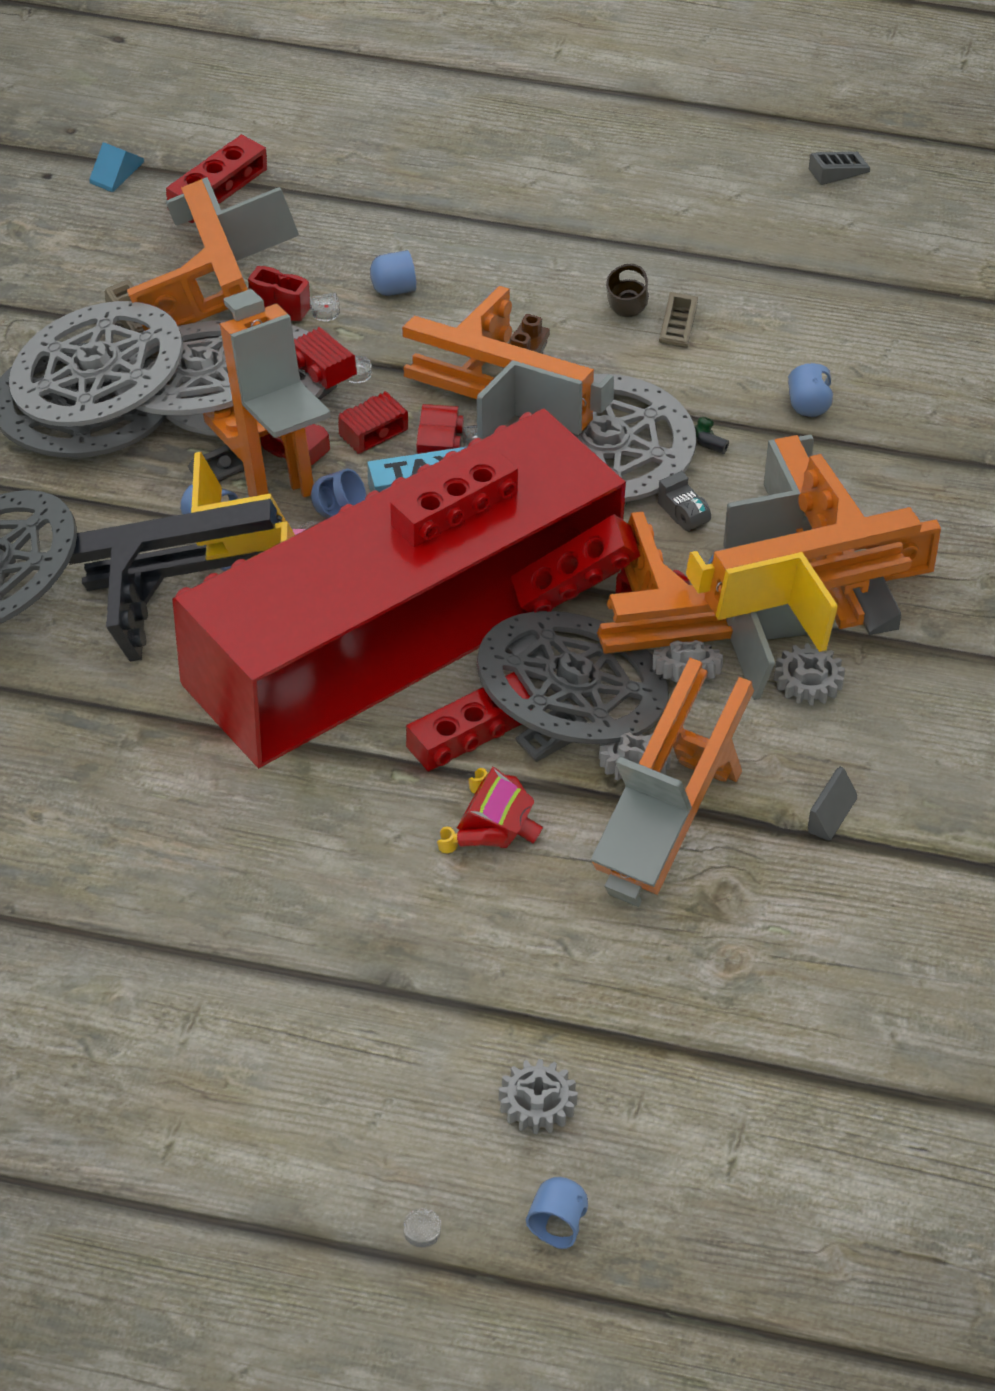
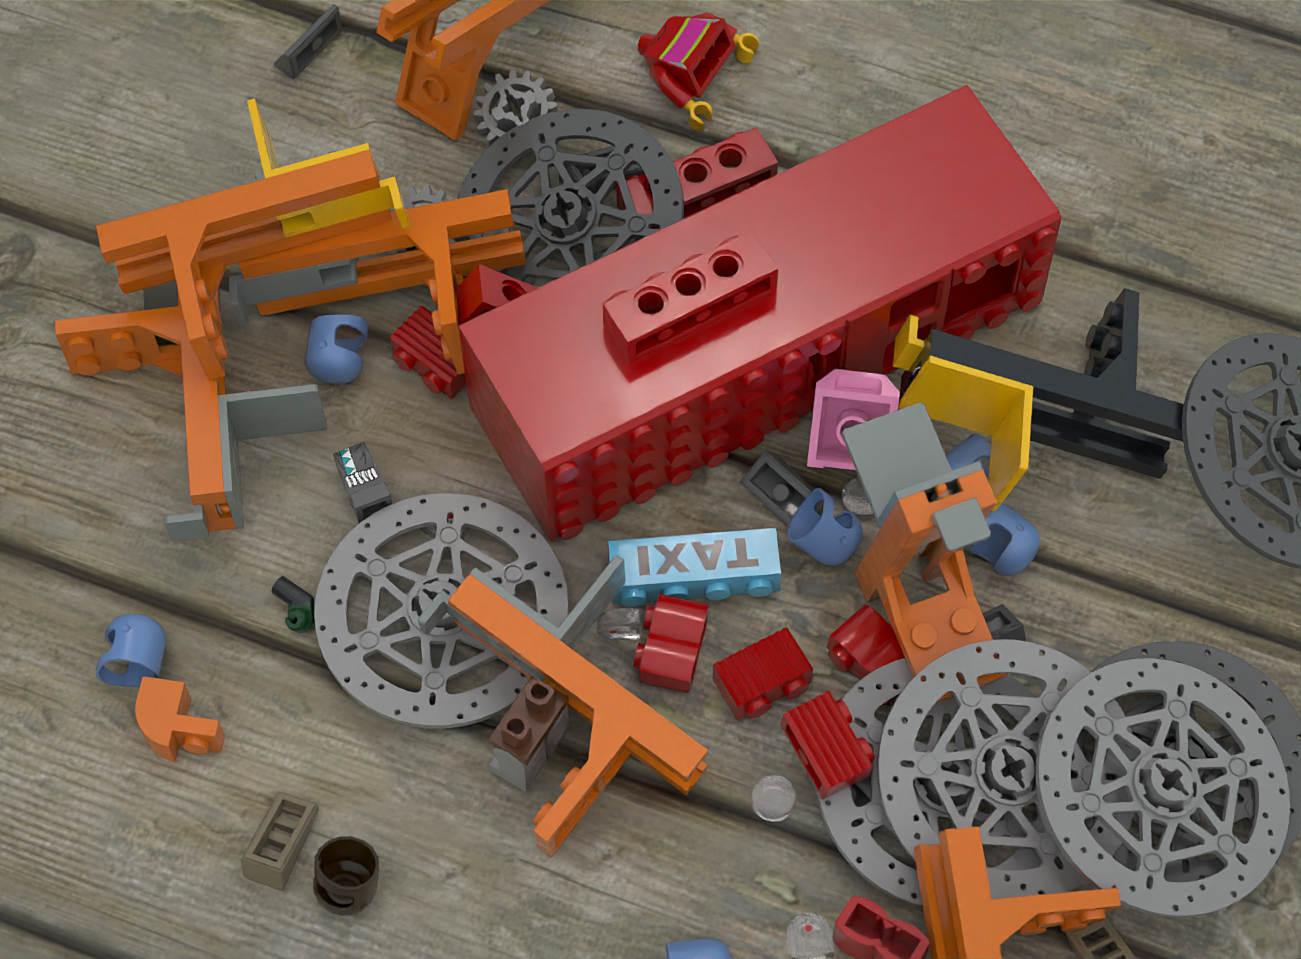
camera: 170 degrees left, 15 degrees up
none -> orange brick [135,676,225,762]

